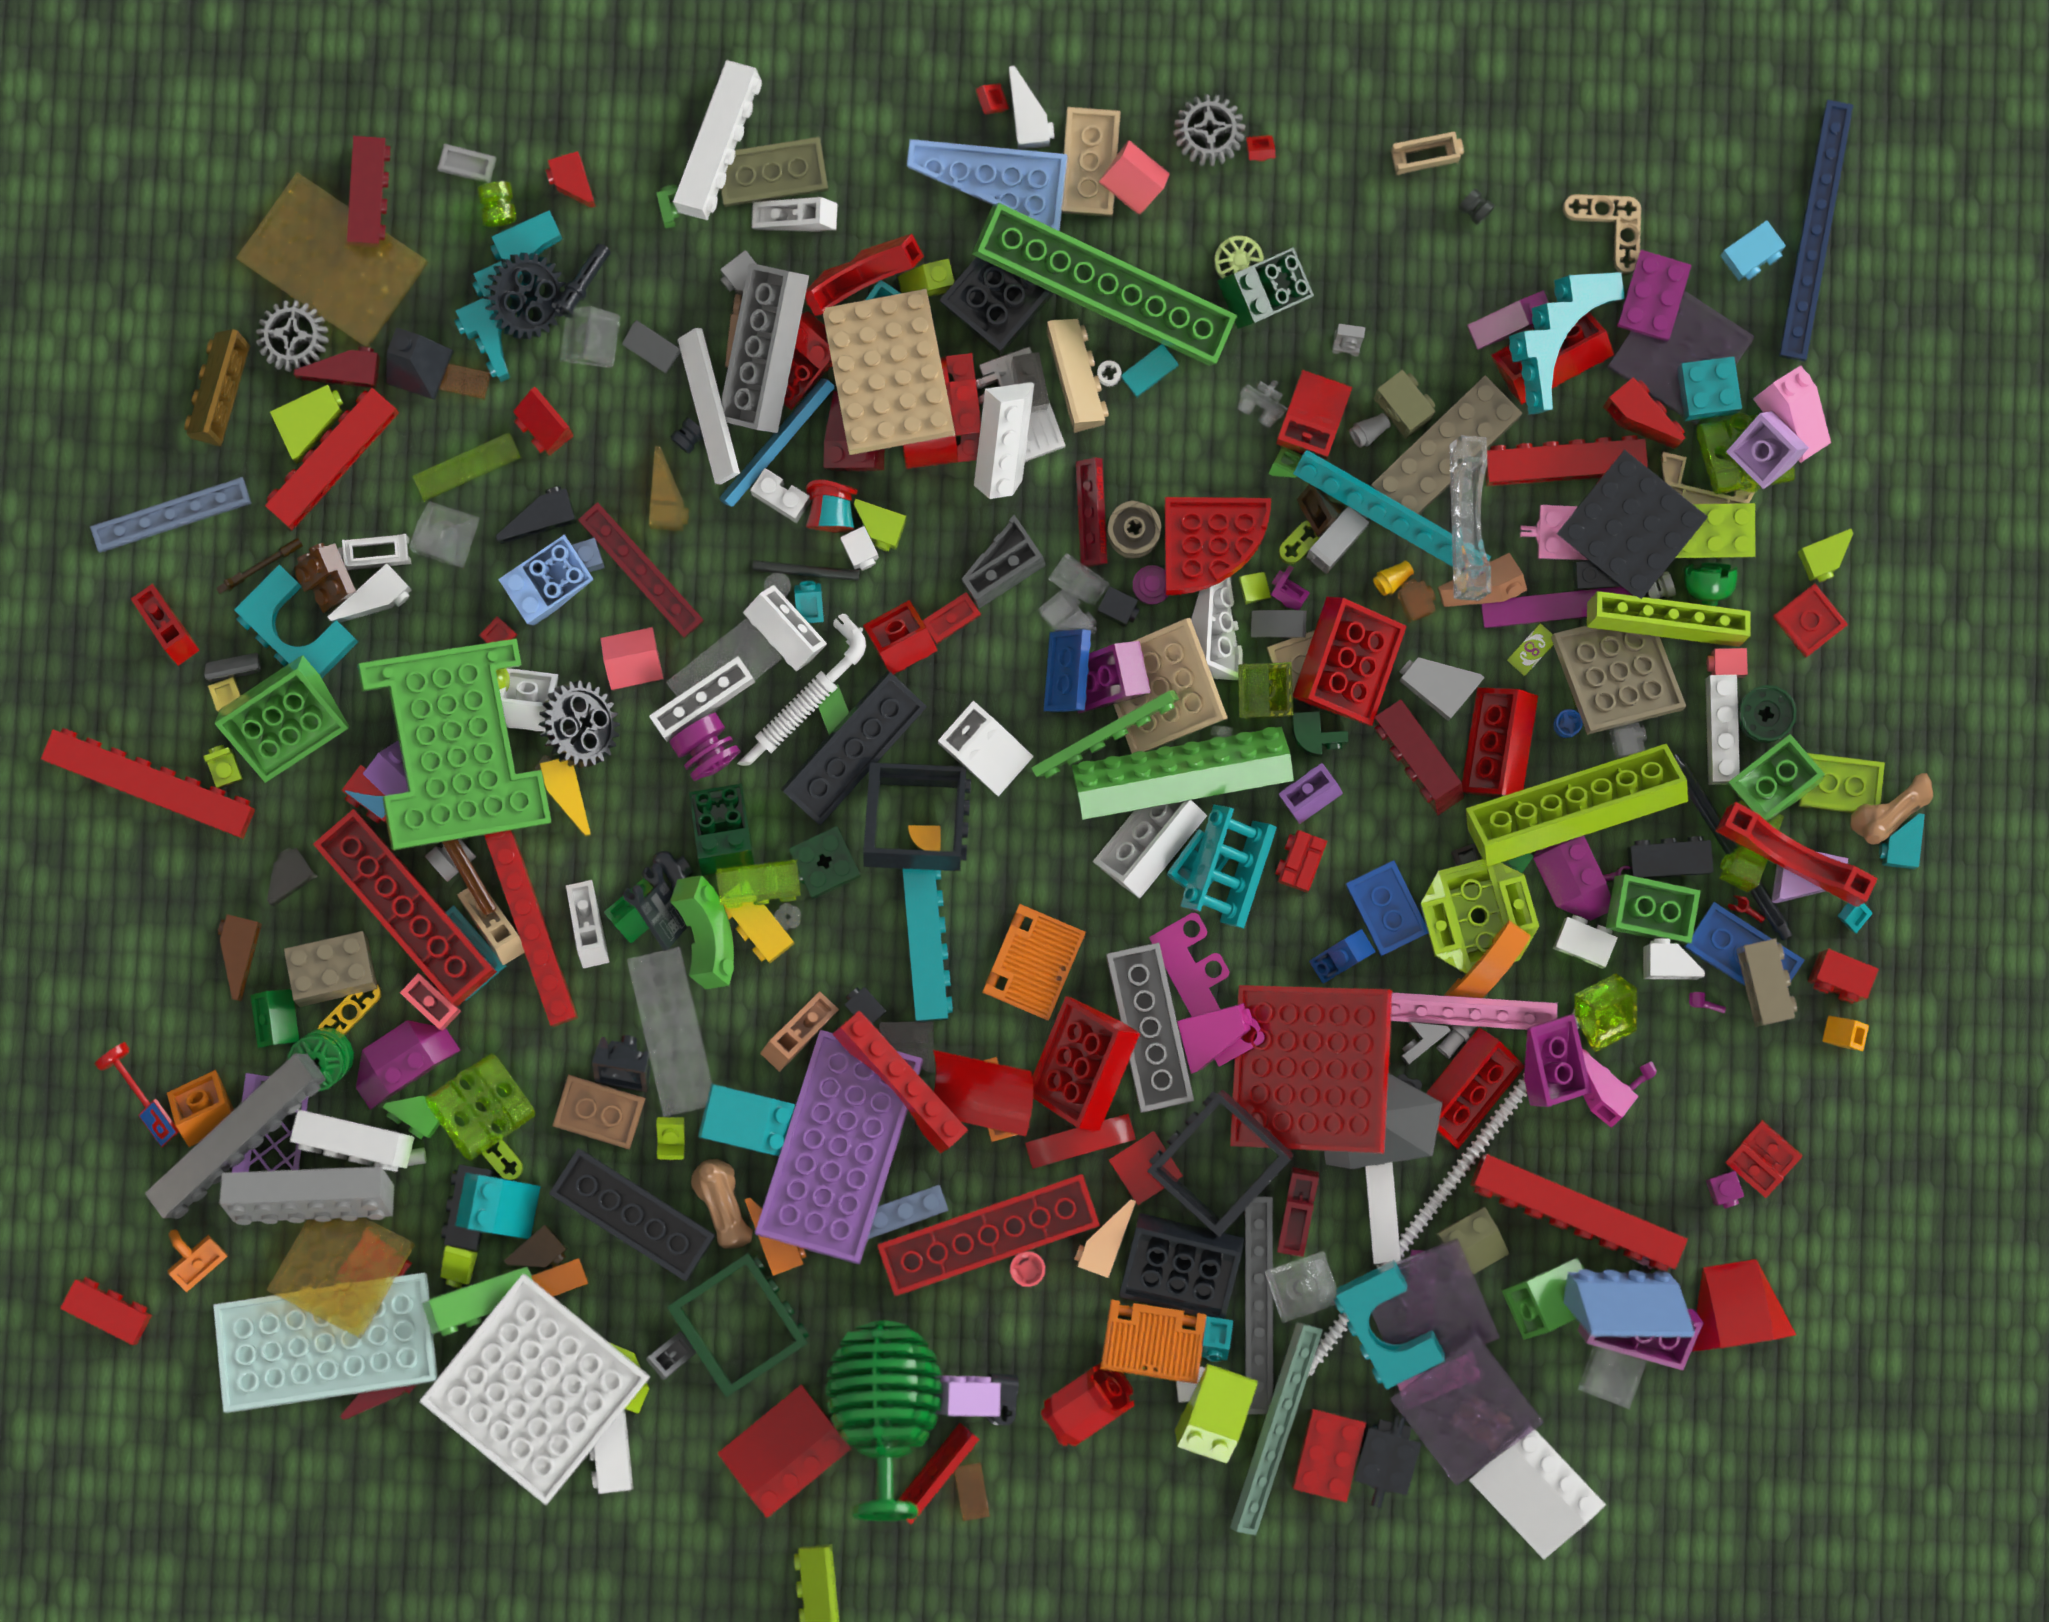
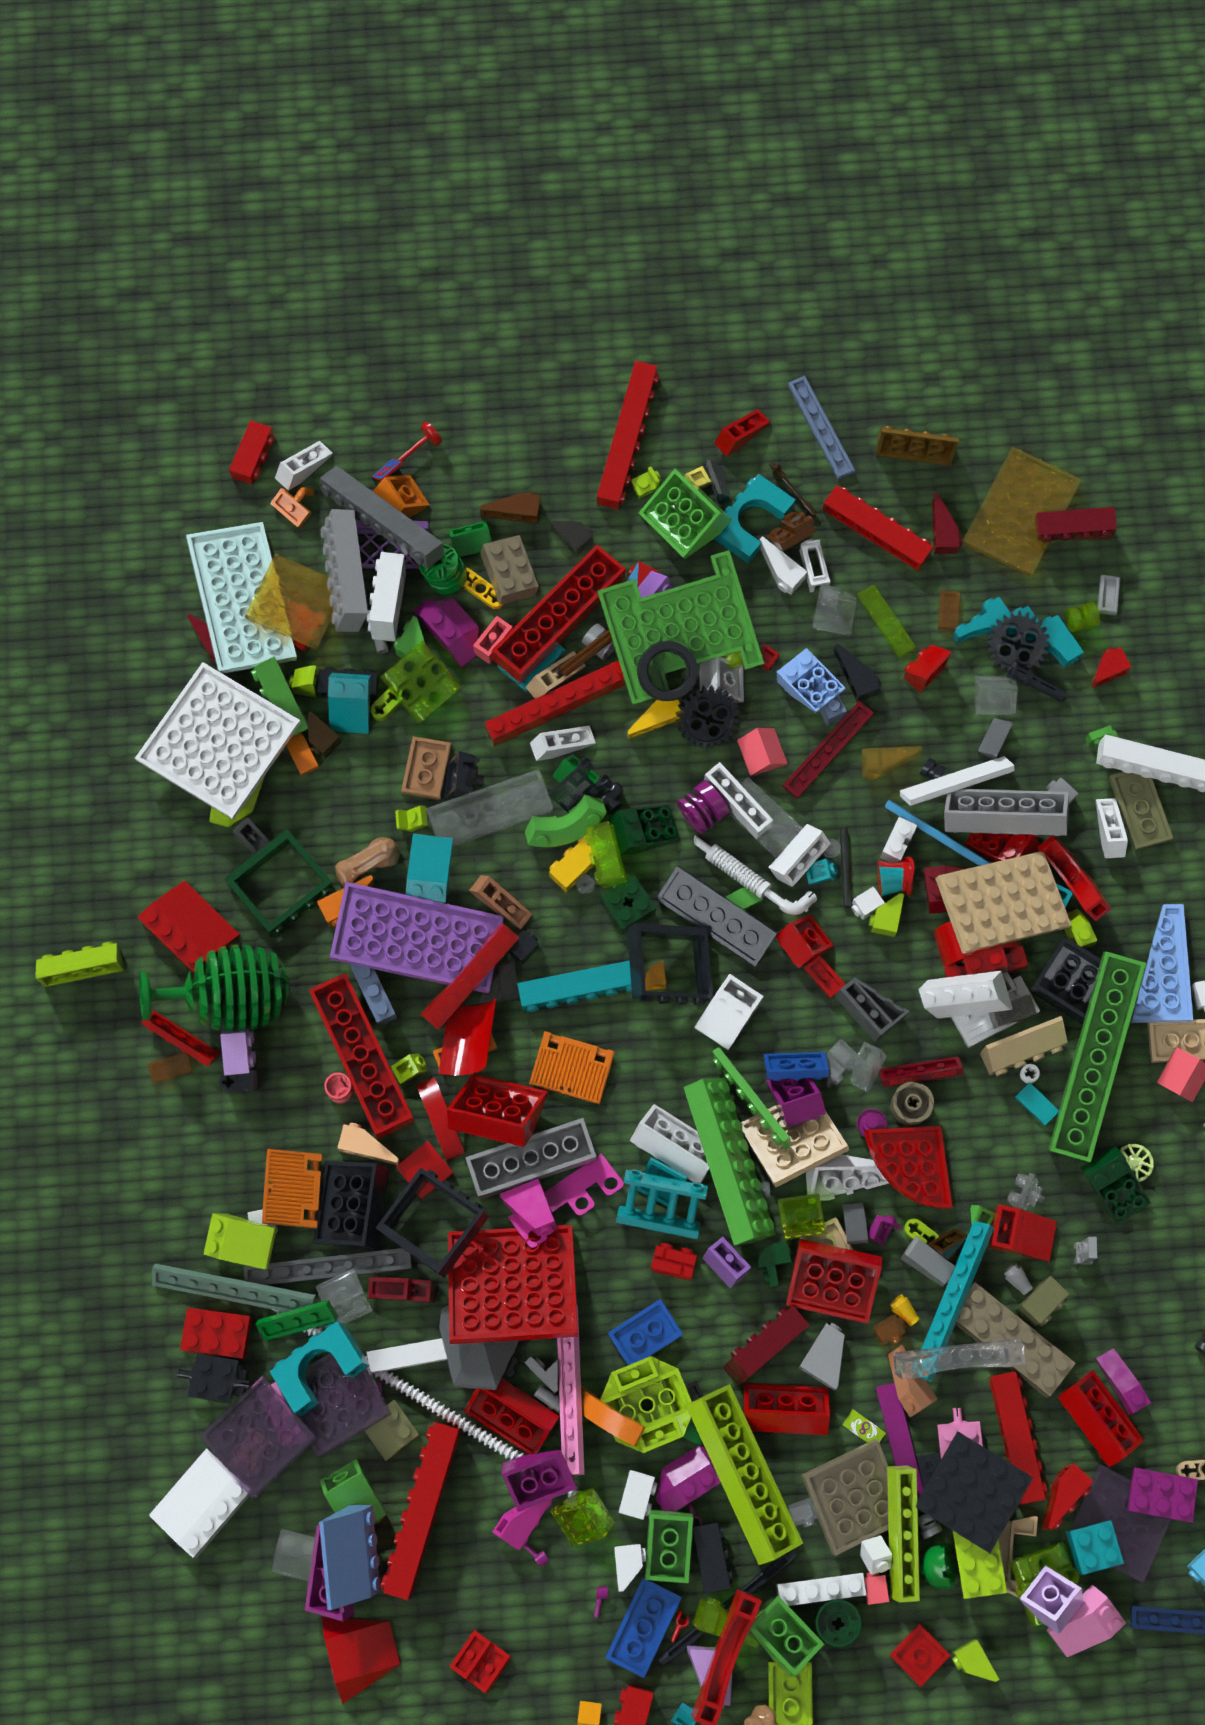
camera: 85 degrees right, 10 degrees down
light grey gear [256,300,328,372] -> none
lime slope [270,385,344,463] -> none
black slope [386,327,454,400] -> none
black brick [549,1148,717,1281] -> none
white brick [590,1409,633,1493] -> none
red brick [1041,1362,1134,1447] -> none
black brick [1097,586,1140,627] -> none
teal bracket [1201,1316,1233,1362] -> none
lime slope [1239,572,1271,605] -> none
blue slope [1309,929,1376,984] -> none
arch [1509,272,1625,414] -> none
blue wheel [1553,709,1583,739] -> none
magenta brick [1705,1171,1744,1209] -> none
dark tan brick [1736,939,1797,1027] -> none
none -> green plate [256,1300,338,1341]
none -> white slope [275,441,333,490]
none -> lime bracket [391,1053,428,1084]
none -> black tyre [637,641,698,701]
none -> white brick [860,1536,892,1575]

